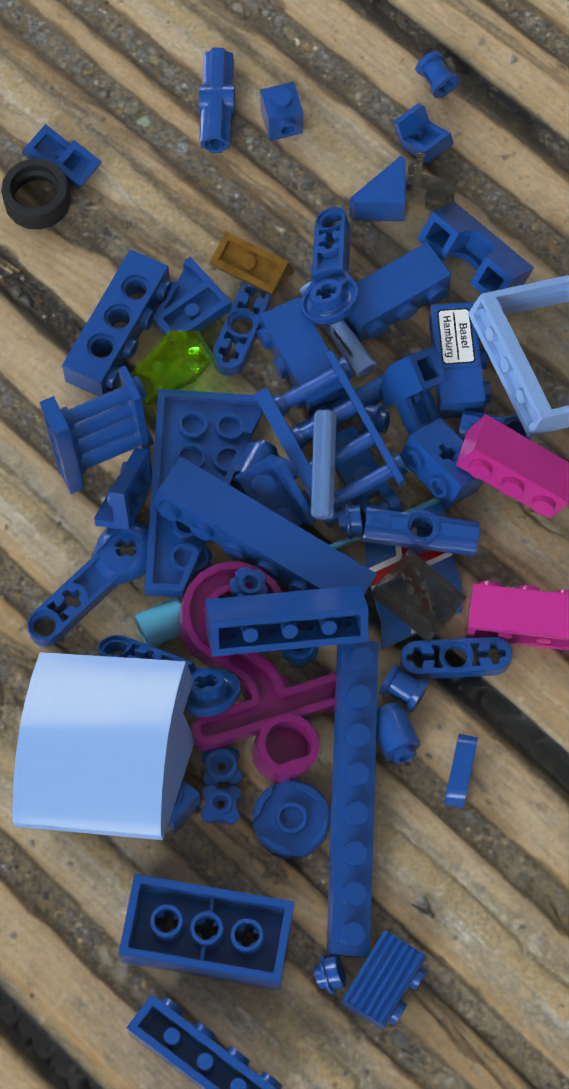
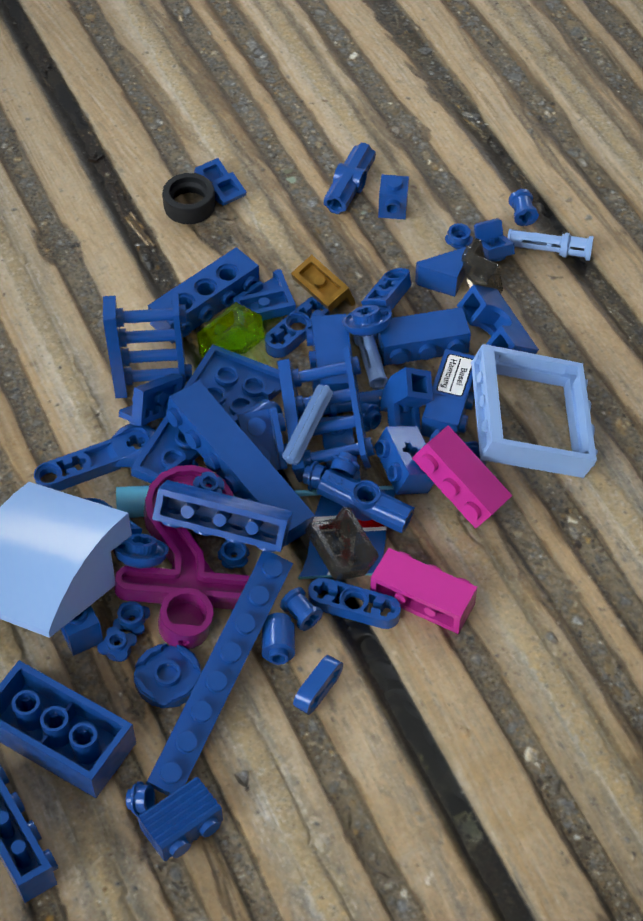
camera: 20 degrees right, 15 degrees down
none -> blue plate [330,452,360,478]
none -> blue plate [445,223,473,249]
none -> light blue pin [507,229,594,261]

